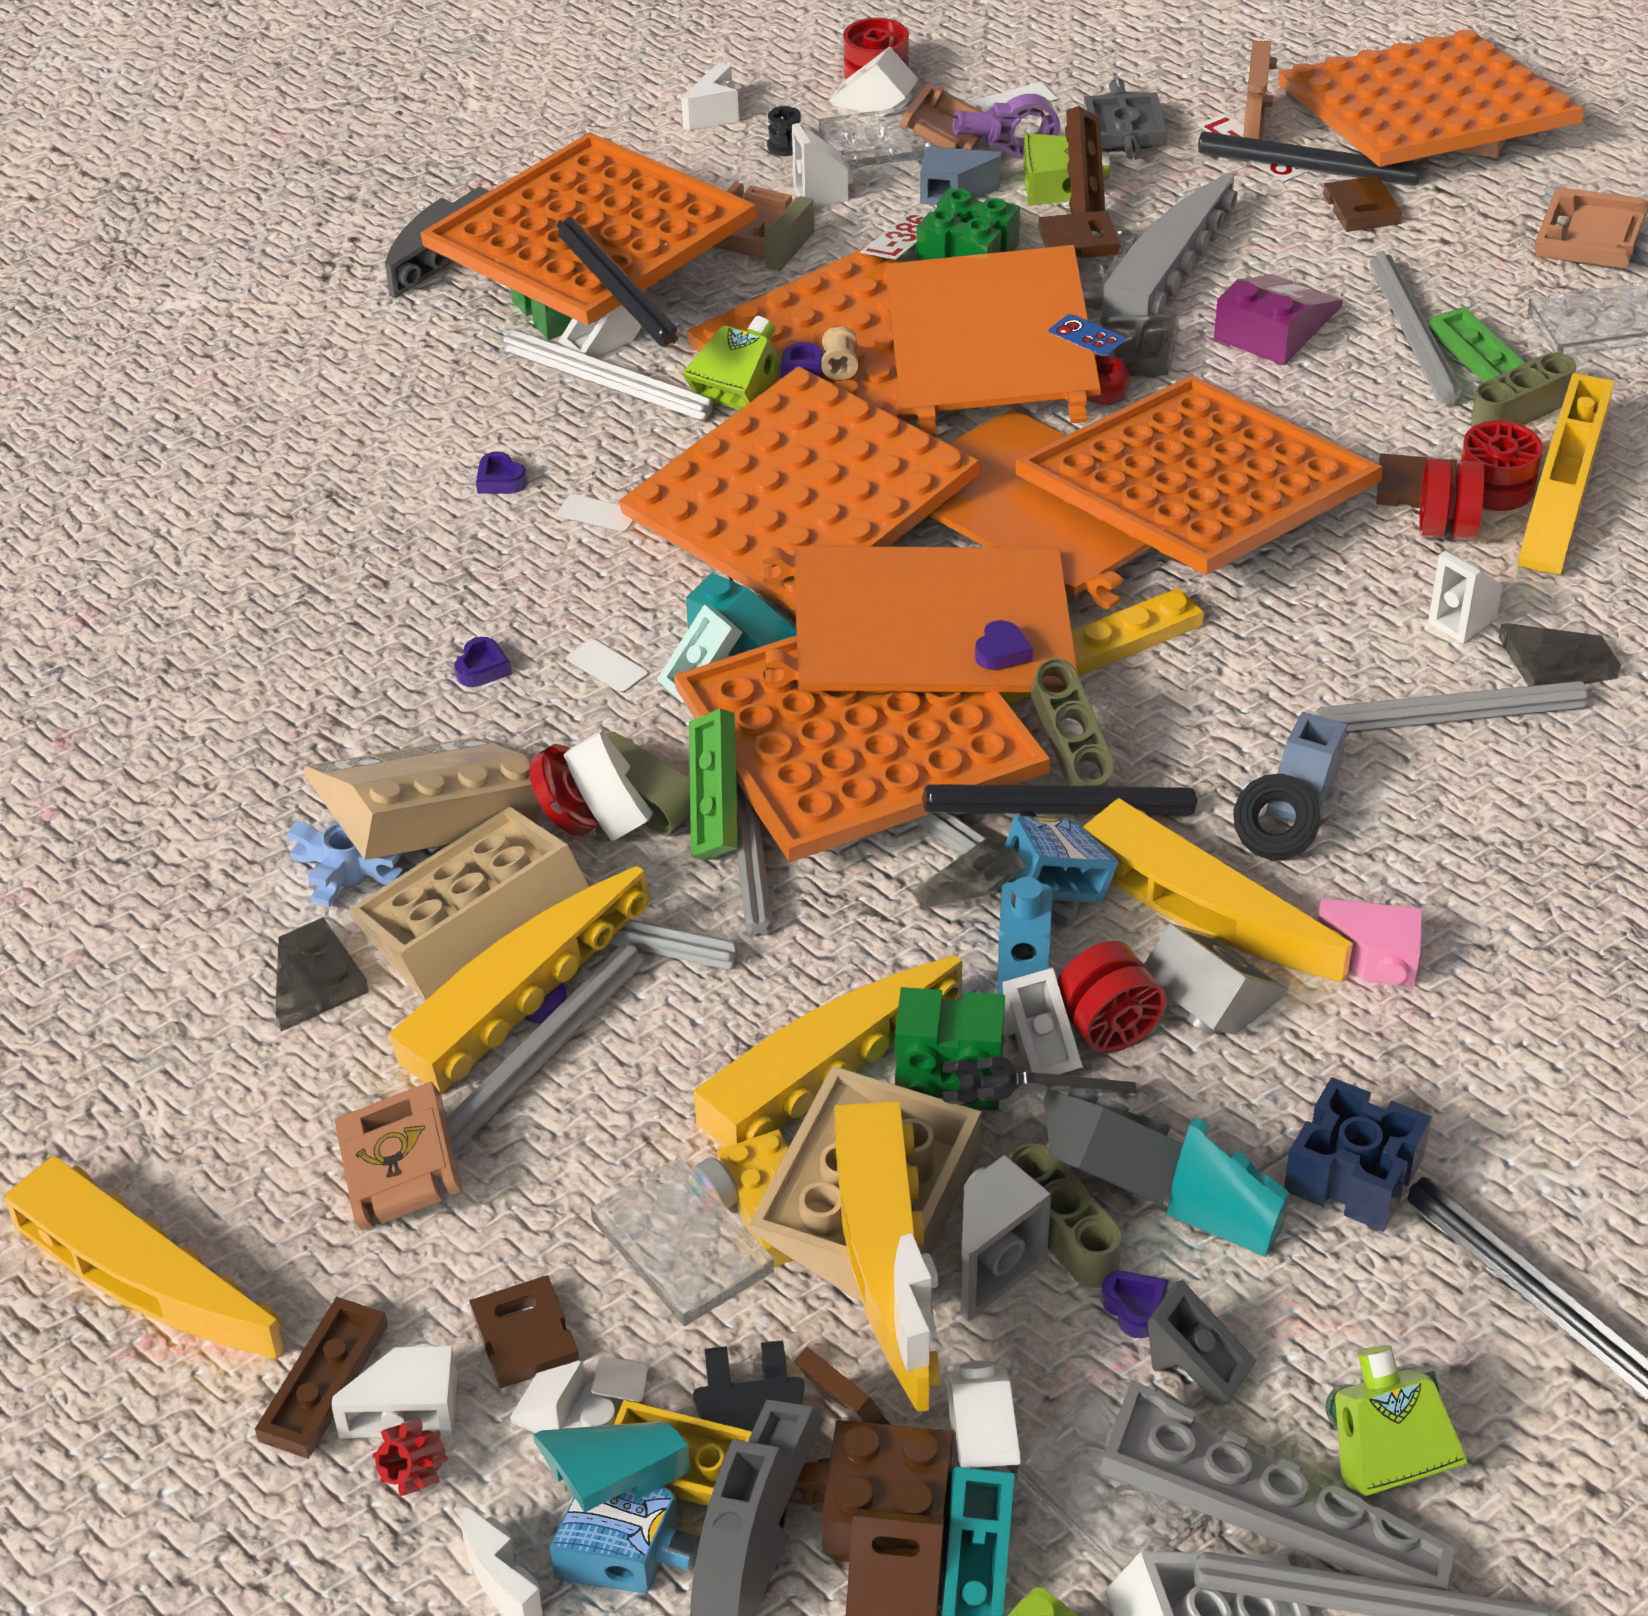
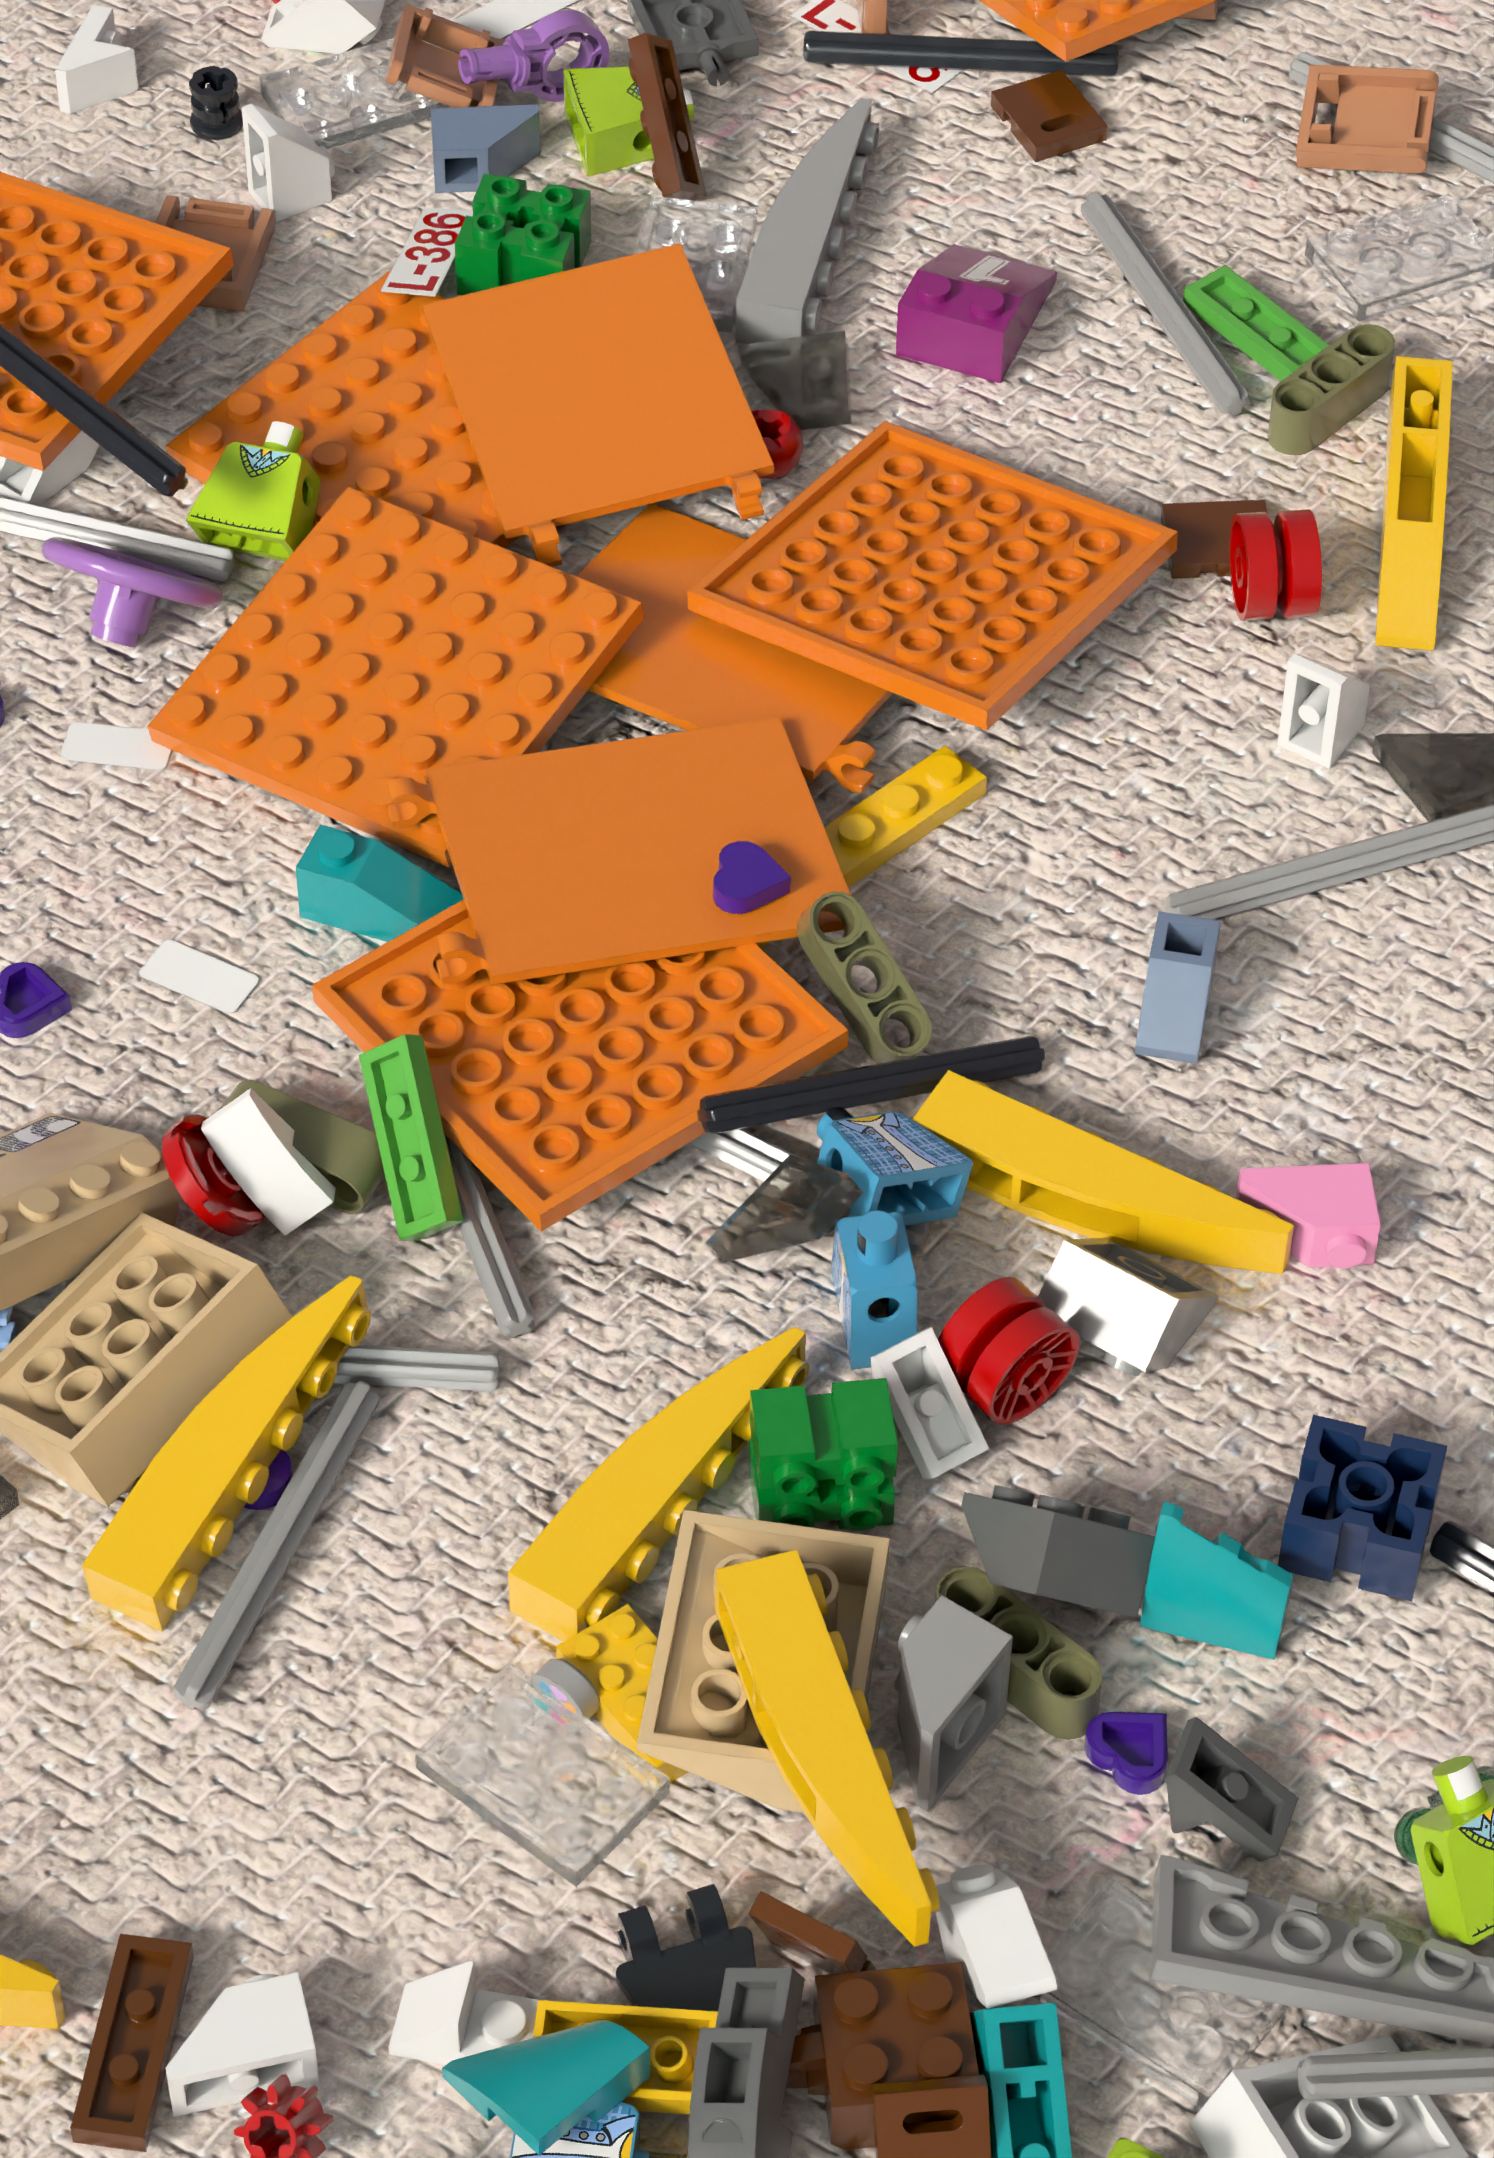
camera: 15 degrees left, 5 degrees up
nougat container [334,1081,462,1230] -> none
reddish brown piece [469,1275,580,1389] -> none
white sticker [591,1356,648,1402] -> none
light aqua slope [657,604,742,704] -> none
olive tile [765,196,814,272] -> none
dark purple tile [780,342,824,378] -> none
tan bush [822,326,858,380] -> none
white slope [894,1233,938,1372] -> none
black flag [943,1056,1136,1104] -> none
reddish brown piece [1038,210,1120,259] -> none
blue sticker [1048,314,1125,356] -> none
black tyre [1233,774,1321,861] -> none
red wheel [1461,420,1543,511] -> none
none -> medium lavender piece [42,537,223,648]

